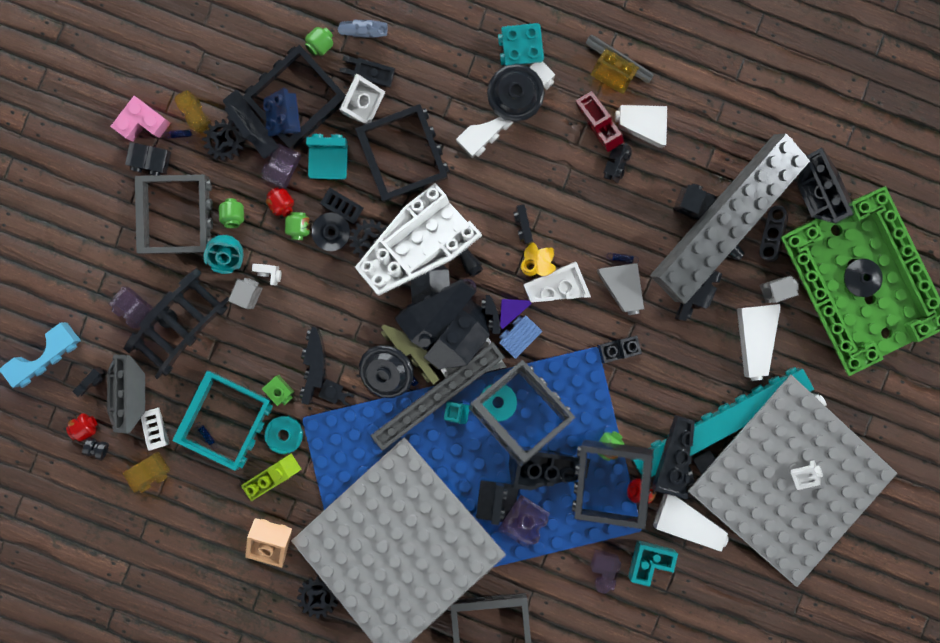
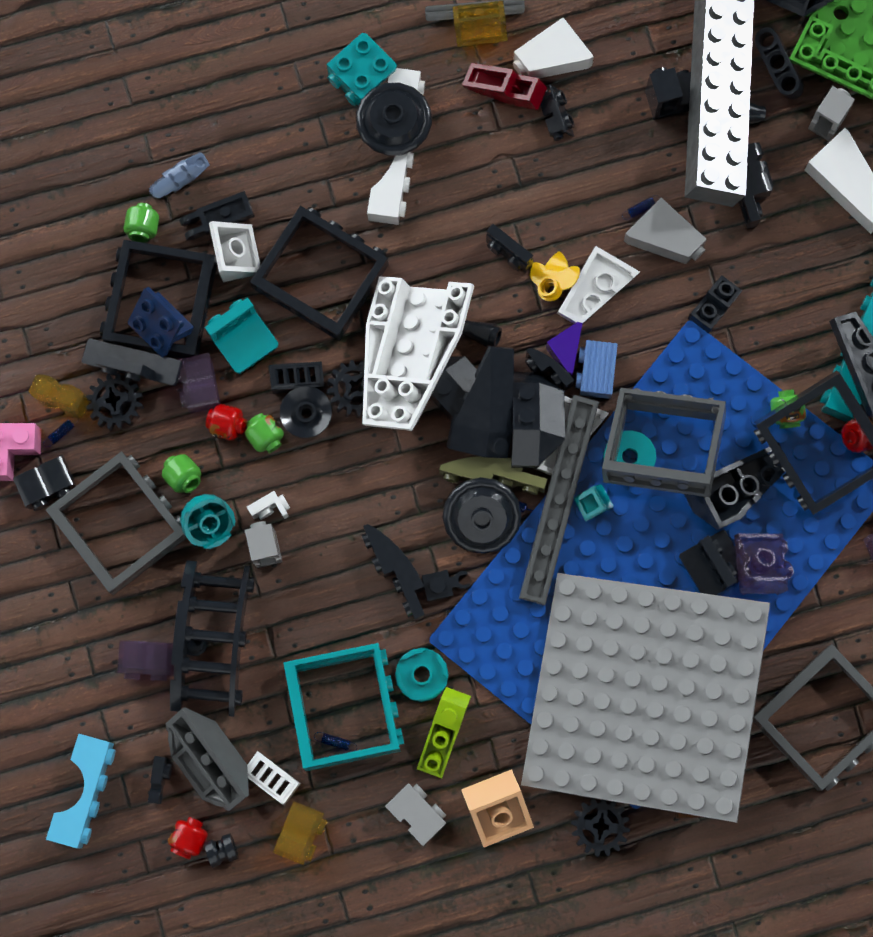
camera: 30 degrees left, 10 degrees down
bright green brick [262,375,294,406] -> none
none -> light grey brick [385,783,446,846]

